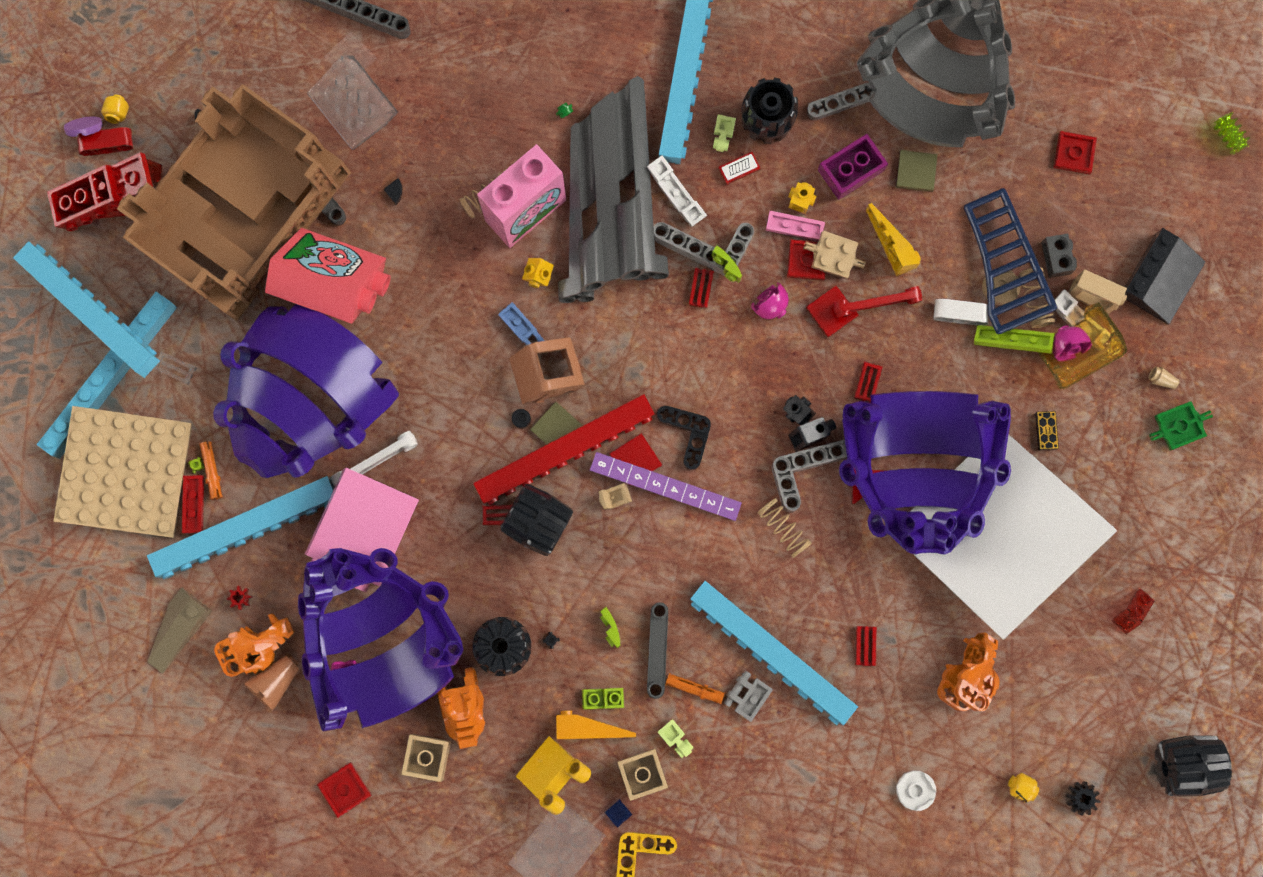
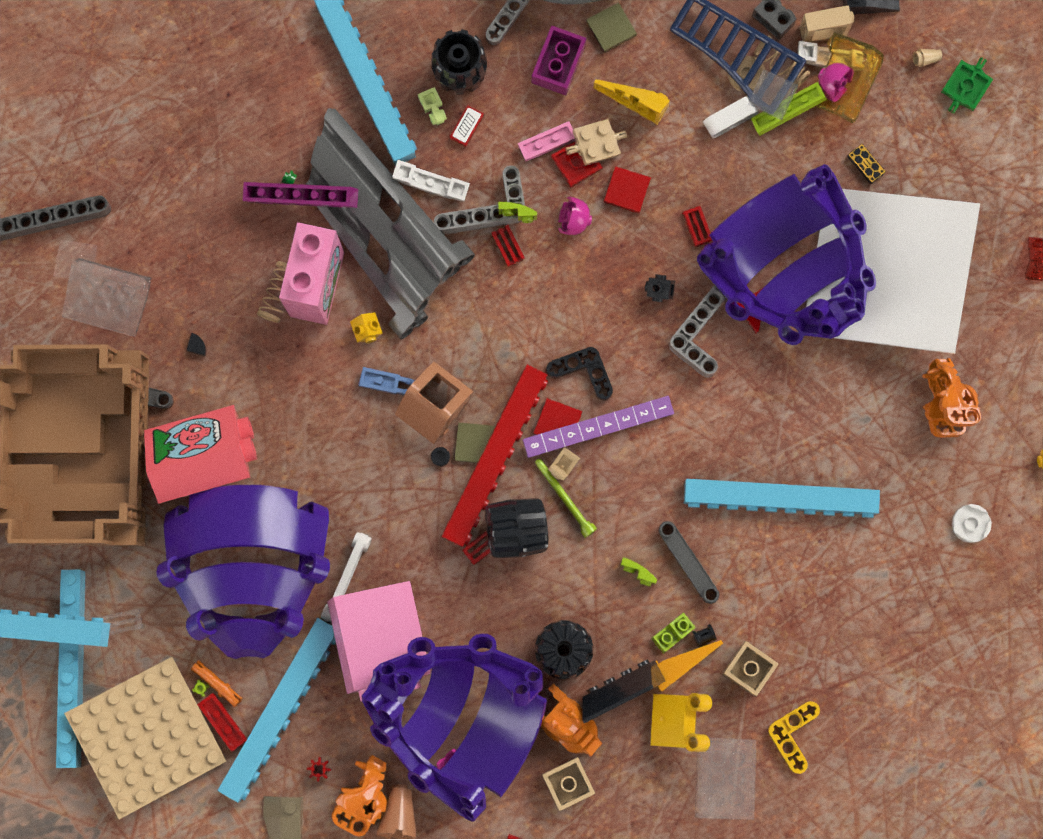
camera: 35 degrees left, 0 degrees up
black piece [543,632,560,649] -> none
clear blue tile [605,799,632,828] -> none
yellowish green plate [658,719,693,758] -> none
orange pin [665,673,725,704] -> none
light grey plate [723,670,773,722] -> none
tan piece [757,498,812,558] -> none
yellow brick [788,182,817,214] -> none
black torso [788,417,836,452] -> none
red piece [833,286,923,318] -> none
red tile [855,626,877,666] -> none
none -> magenta brick [243,182,359,208]
none -> lime piece [535,459,597,538]
none -> black slope [582,659,665,723]
none -> black bush [692,624,717,647]
none -> clear tile [747,70,798,120]

